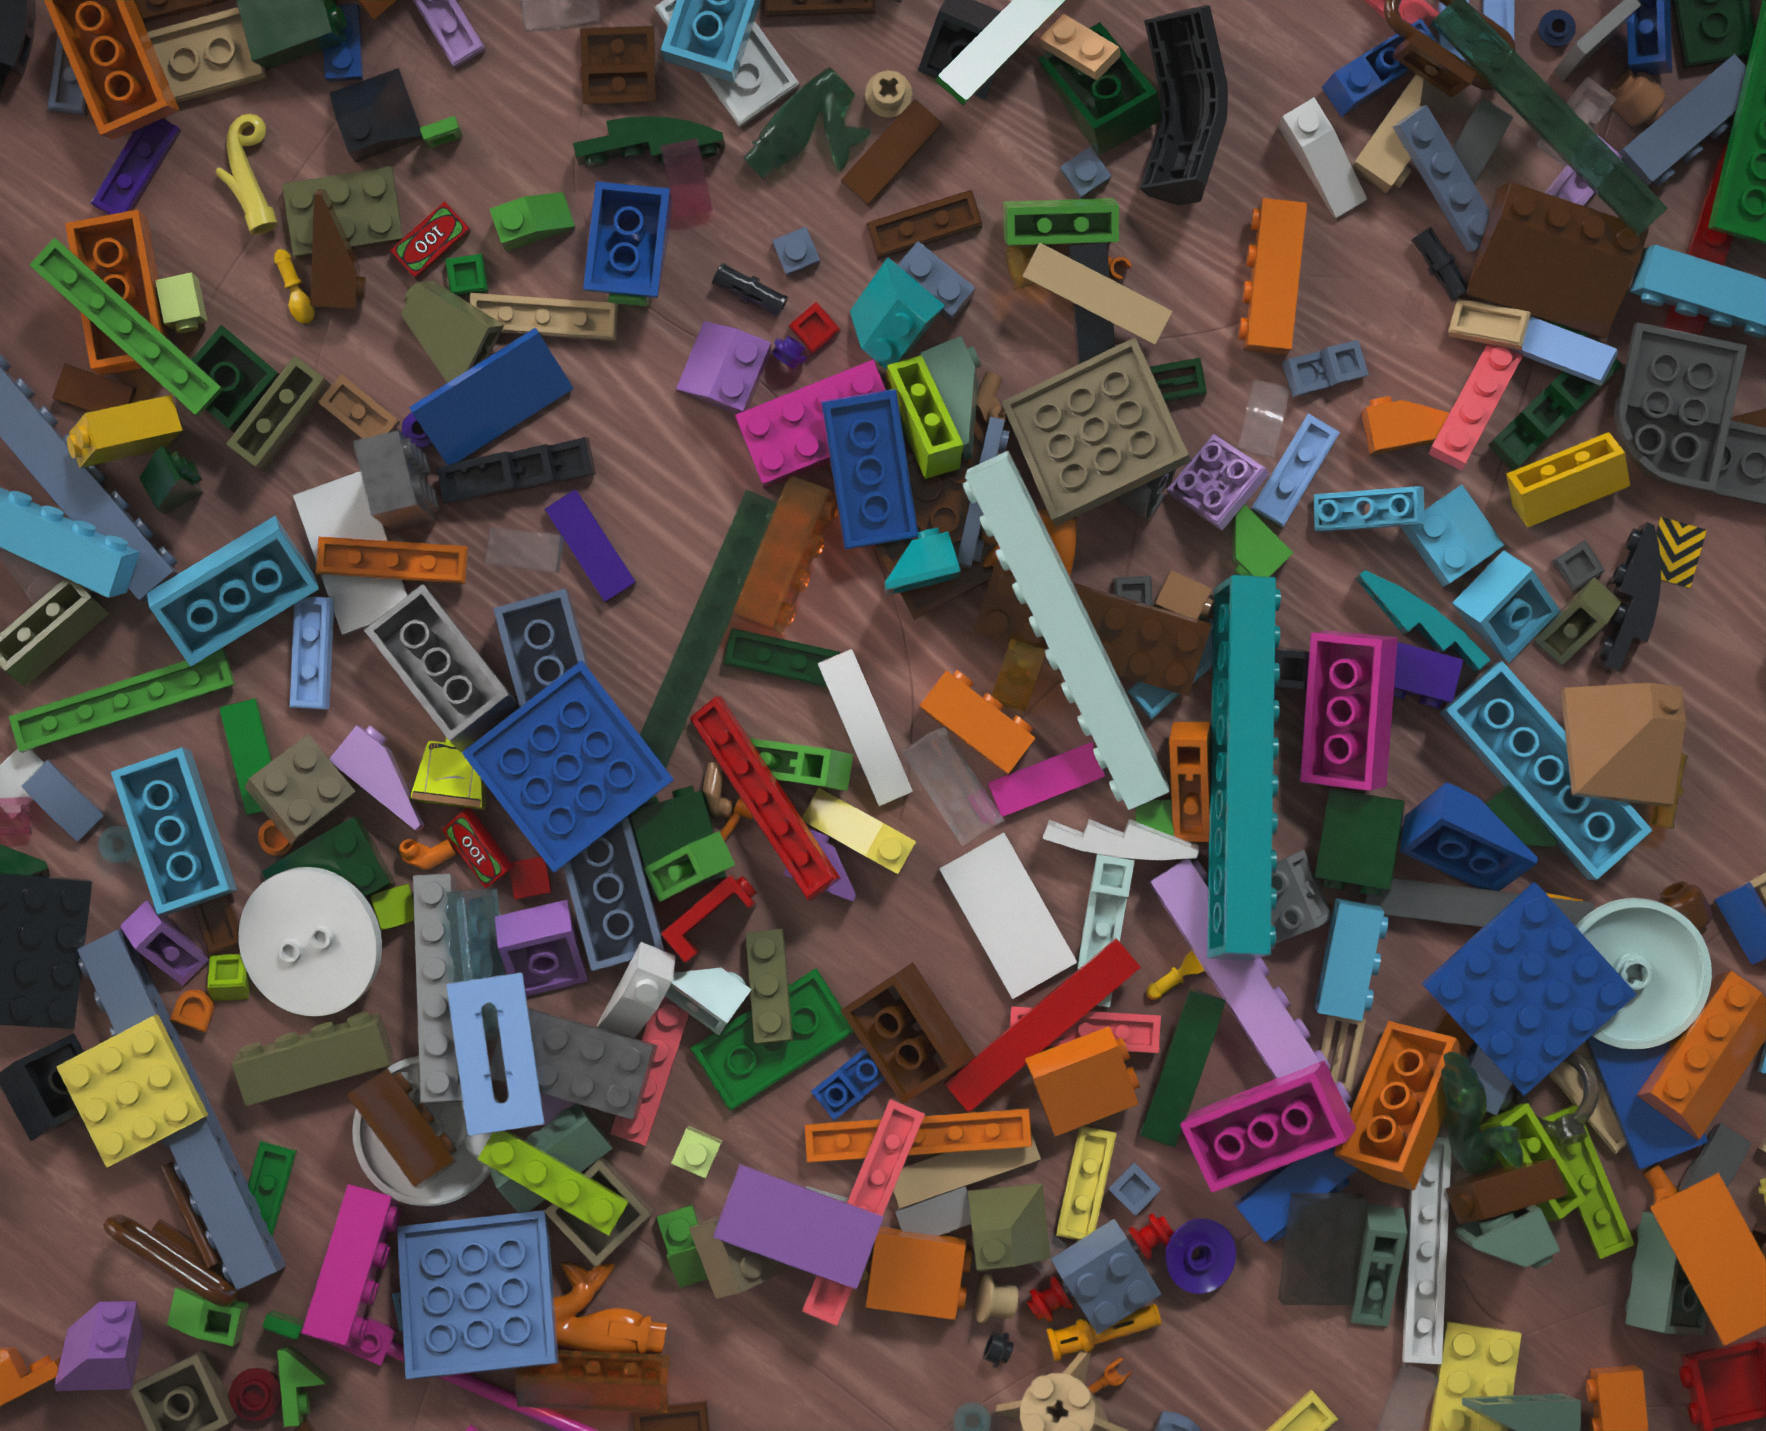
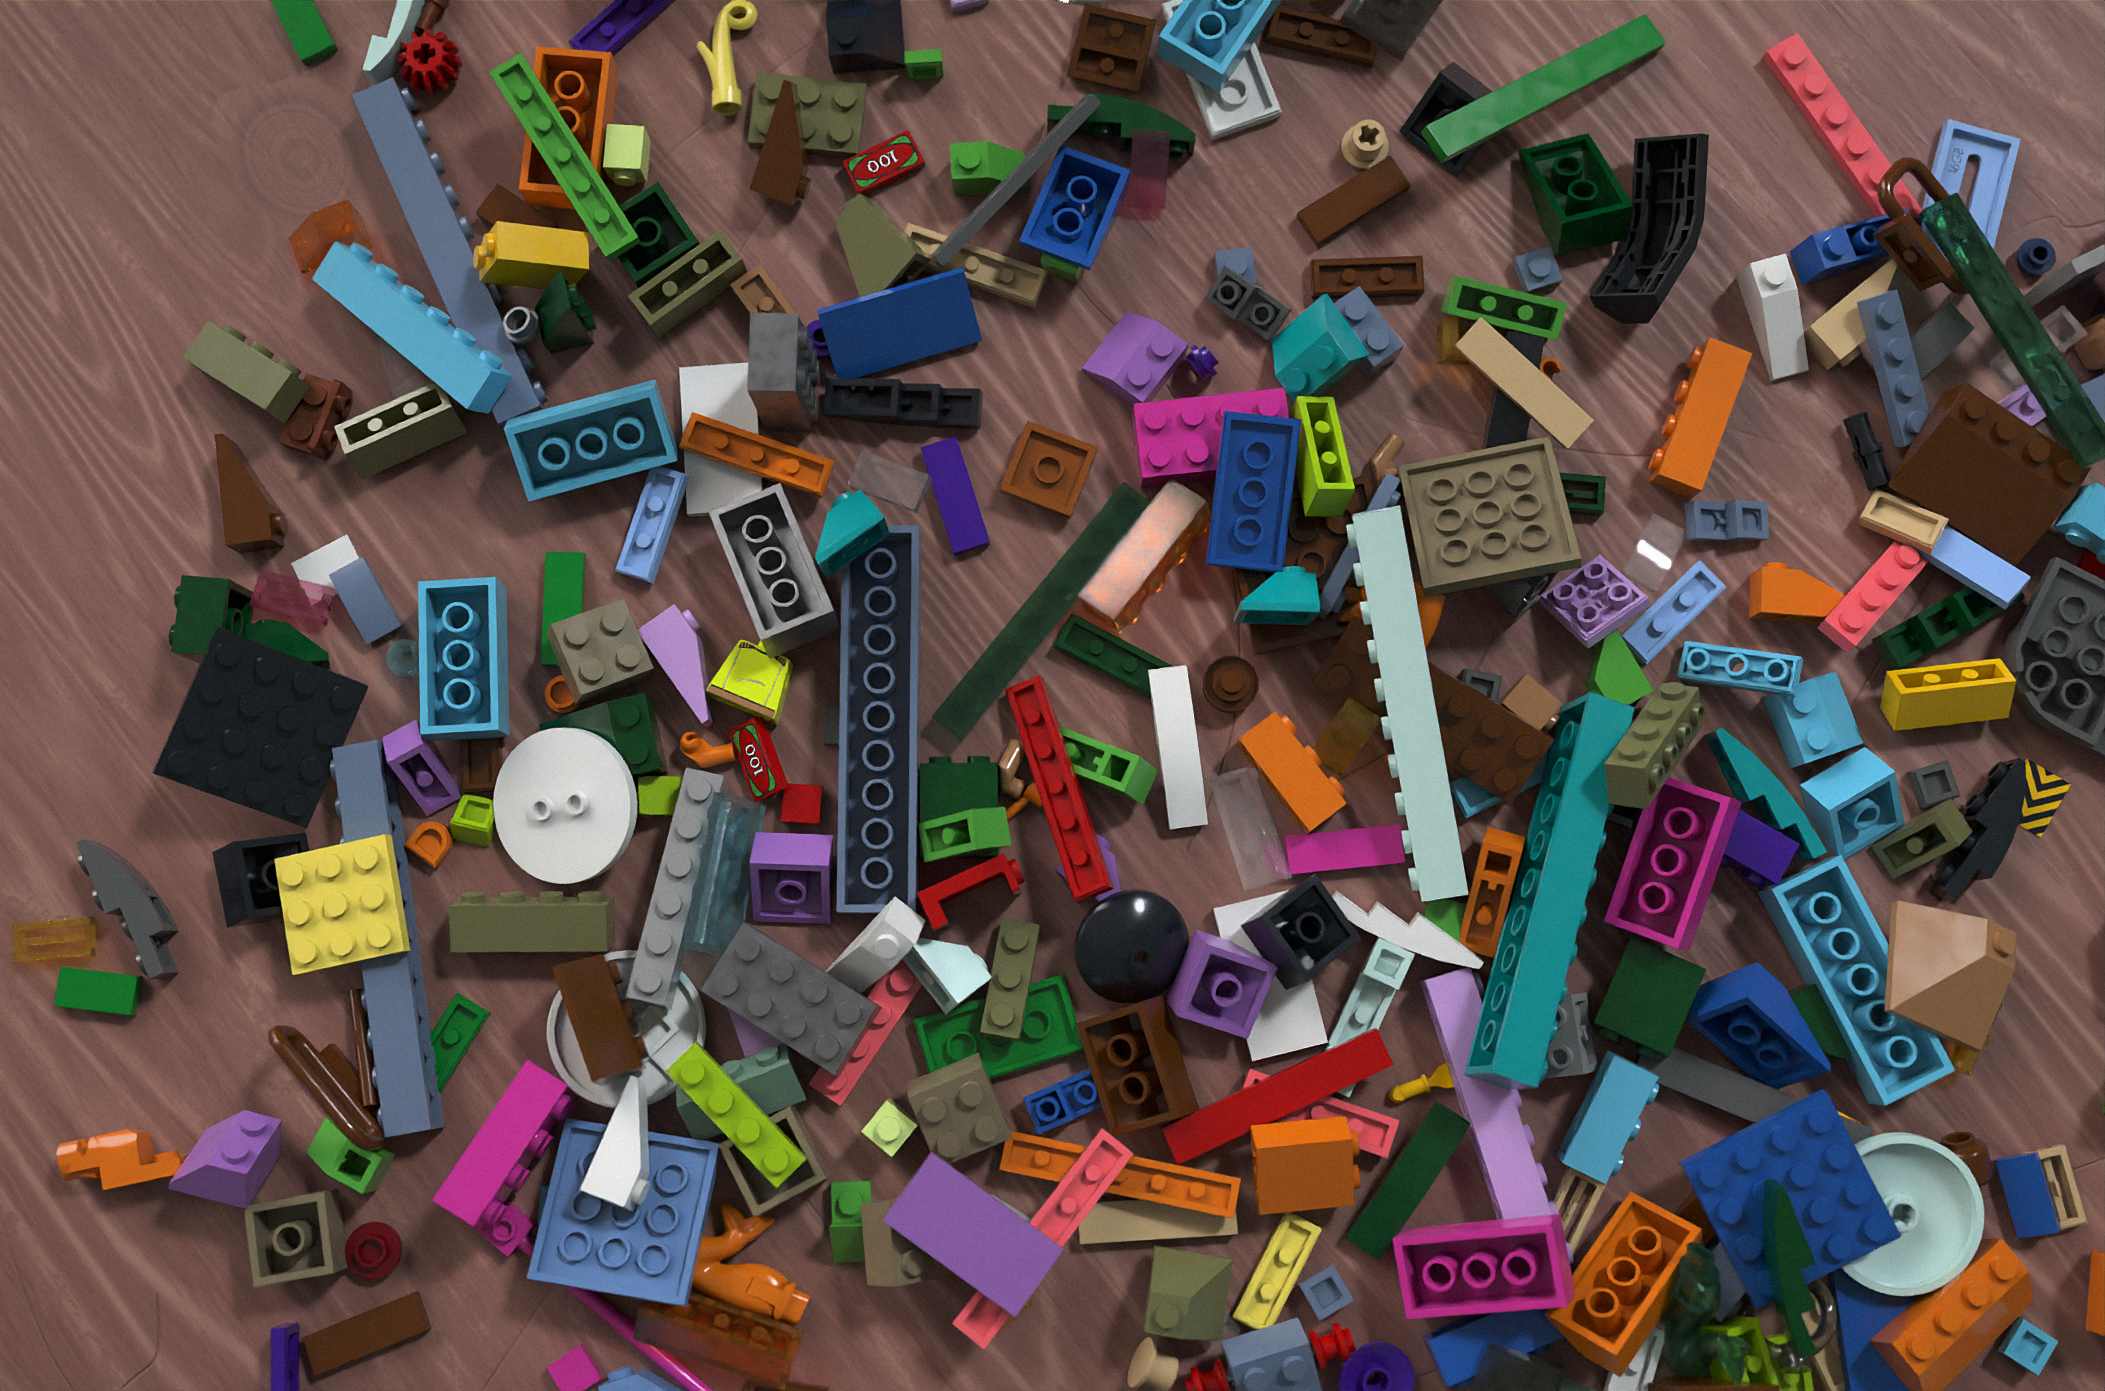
camera: 15 degrees right, 5 degrees down
bright green plate [9,649,236,753] -> none
green tile [262,1310,305,1340] -> none
yellow piece [274,249,316,324] -> none
bright green slope [277,1345,331,1427] -> none
green tile [445,254,489,296] -> none
light blue piece [446,972,545,1136] -> none
blue plate [462,660,674,873] -> none
black pin [712,262,788,318] -> none
clear green piece [742,67,871,179] -> none
red tile [788,302,840,355] -> none
light yellow slope [802,788,916,875] -> none
orange brick [866,1227,972,1320] -> none
light grey tile [895,1186,971,1236] -> none
sand green slope [920,336,981,461] -> none
light nougat plate [1040,14,1121,81] -> none
none -> dark grey plate [503,306,541,344]
none -> white slope [580,1075,650,1212]
none -> teal slope [815,489,890,579]
none -> dark tan brick [906,1053,1012,1164]
none -> dark grey tile [930,93,1101,267]
none -> dark orange plate [1000,421,1098,519]
none -> black dish [1074,889,1189,1003]
none -> medium lavender slope [1166,929,1278,1039]
none -> reddish brown plate [1202,656,1259,713]
none -> dark grey slope [1205,266,1292,341]
none -> black slope [1240,874,1361,990]
none -> olive brick [1605,682,1705,809]
none -> dark green slope [1763,1178,1817,1359]

